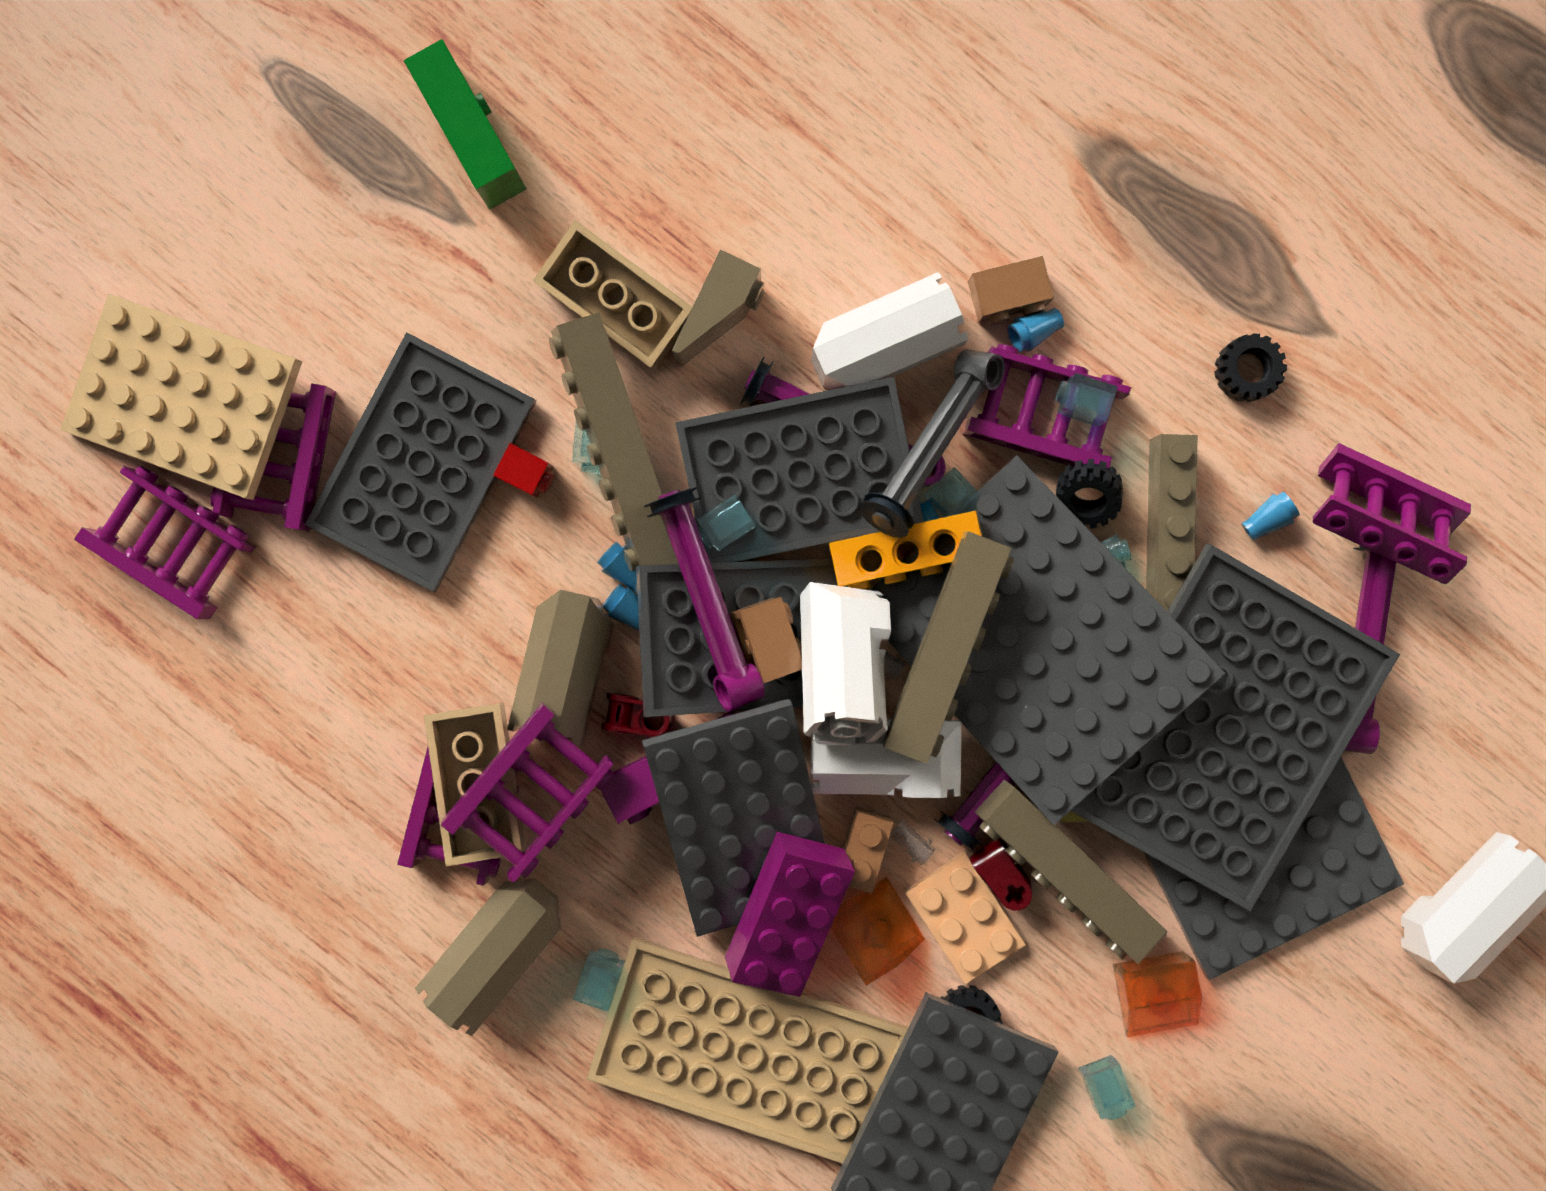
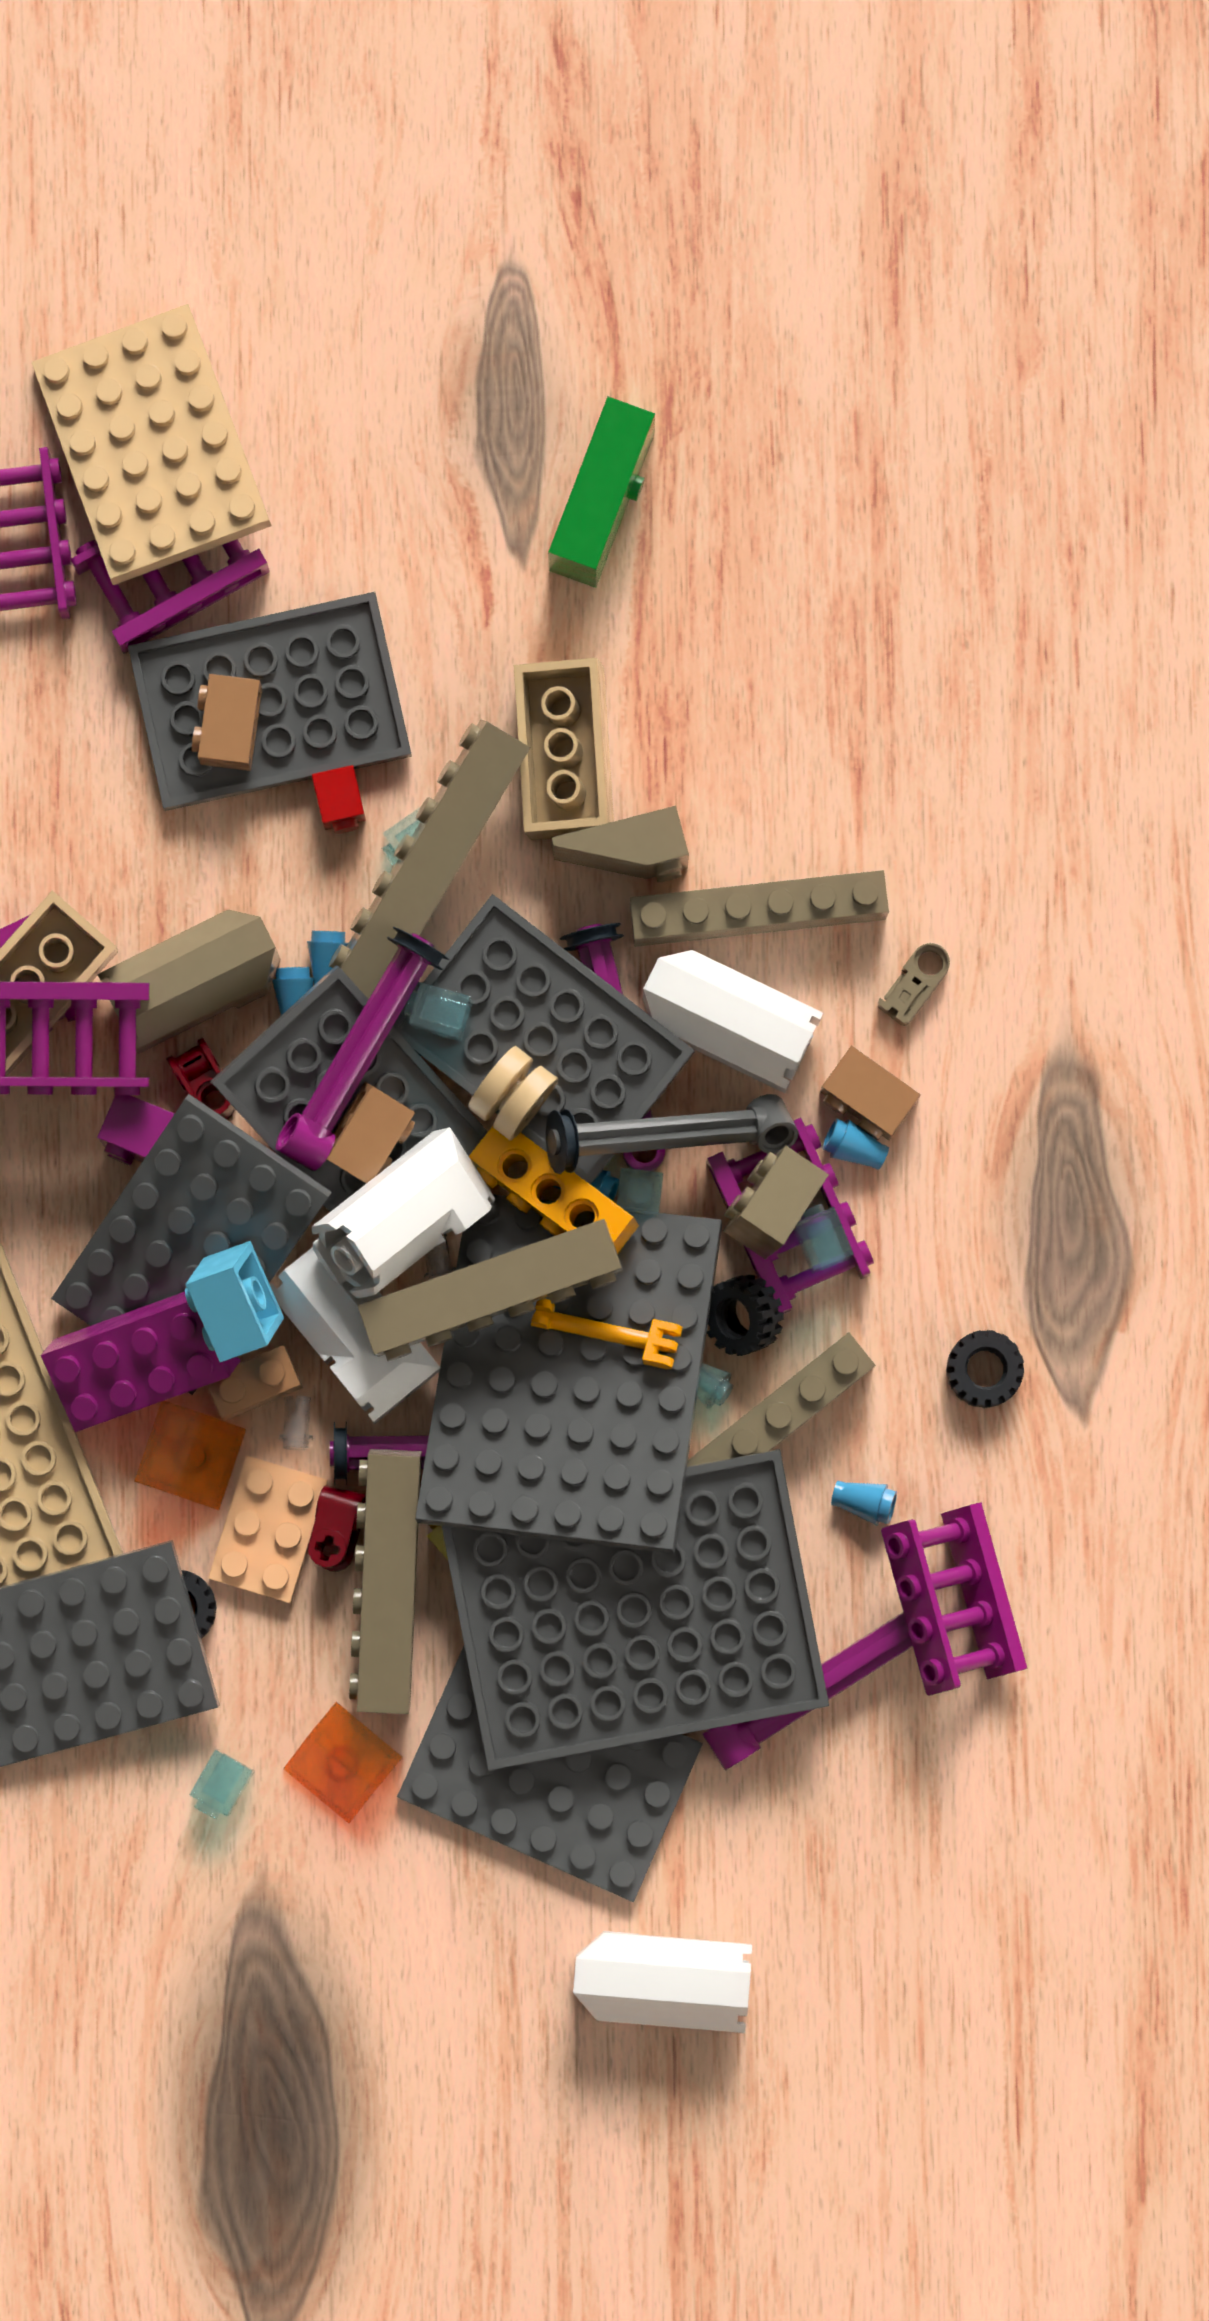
camera: 55 degrees right, 5 degrees down
none -> medium azure brick [185,1241,284,1362]
none -> medium nougat brick [192,674,262,771]
none -> tan wheel [468,1046,559,1141]
none -> light orange hinge [531,1299,683,1369]
none -> dark tan brick [630,870,889,947]
none -> dark tan brick [723,1146,829,1259]
none -> dark tan piece [878,943,950,1026]

